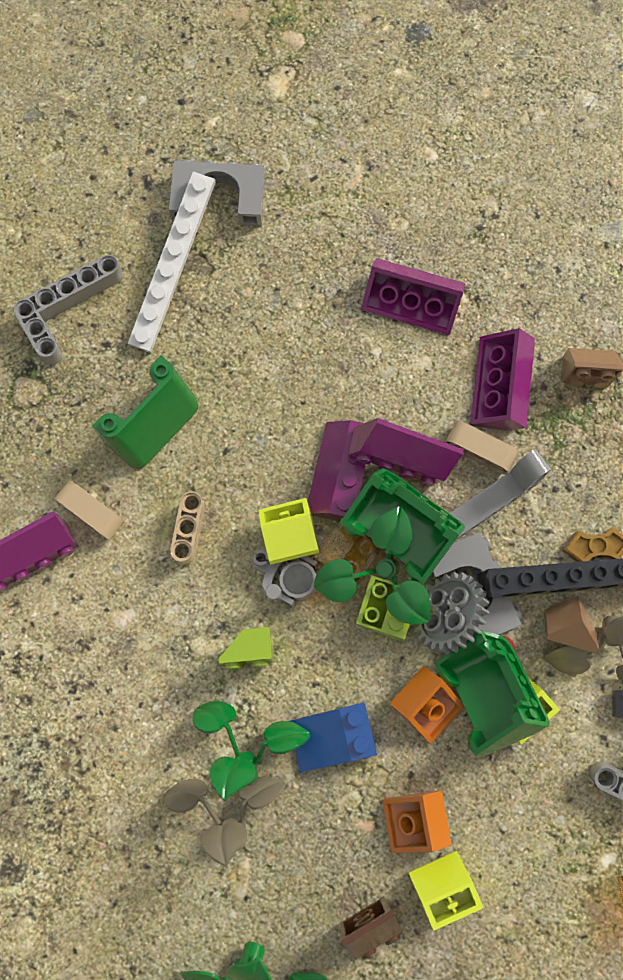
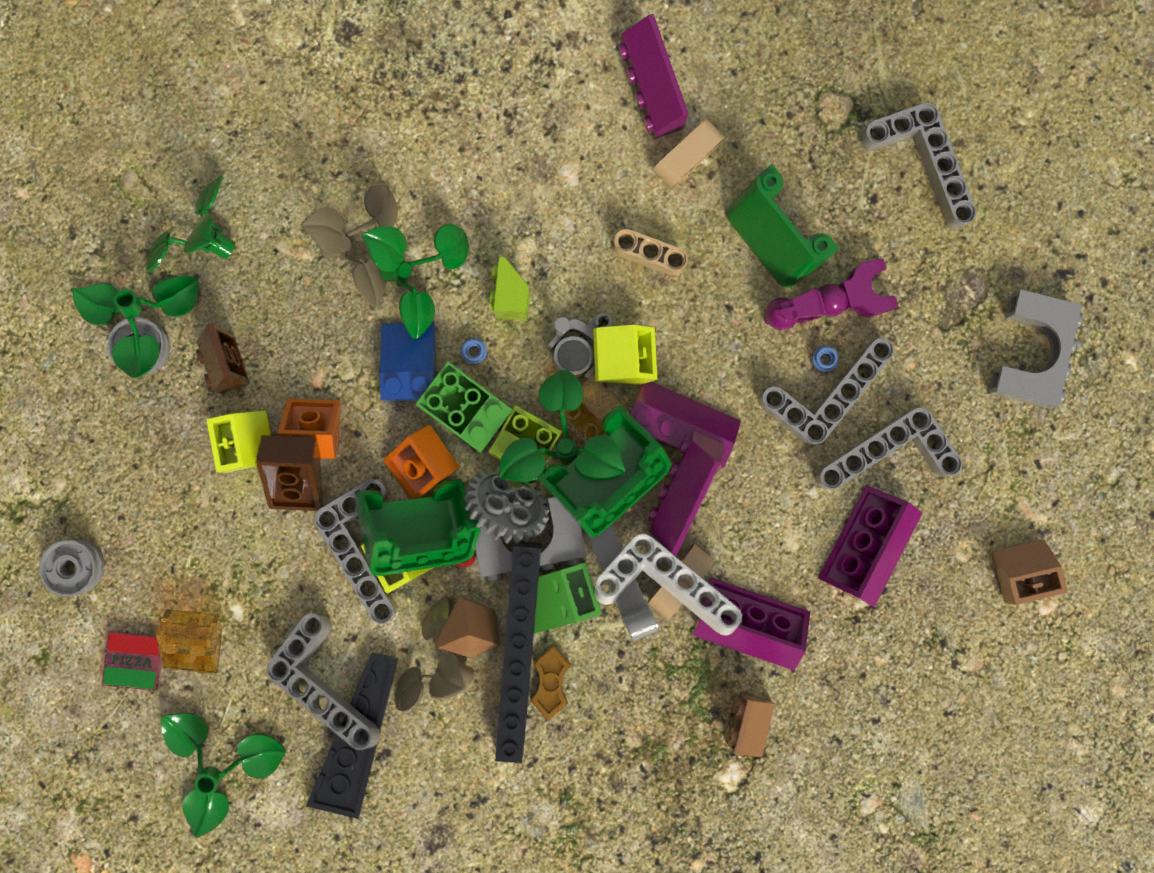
camera: 90 degrees right, 10 degrees up
white plate [128,171,216,353] -> none
none -> reddish brown slope [256,435,323,511]
none -> light grey beam [314,479,397,624]
none -> bright green slope [415,362,512,453]
none -> medium blue plate [461,338,487,365]
none -> bright green slope [509,561,602,634]
none -> white beam [594,534,742,635]
none -> light grey beam [759,338,894,445]
none -> magenta piece [764,258,899,331]
none -> medium blue plate [812,346,839,372]
none -> light grey beam [815,408,962,490]
none -> medium nougat slope [991,539,1068,605]

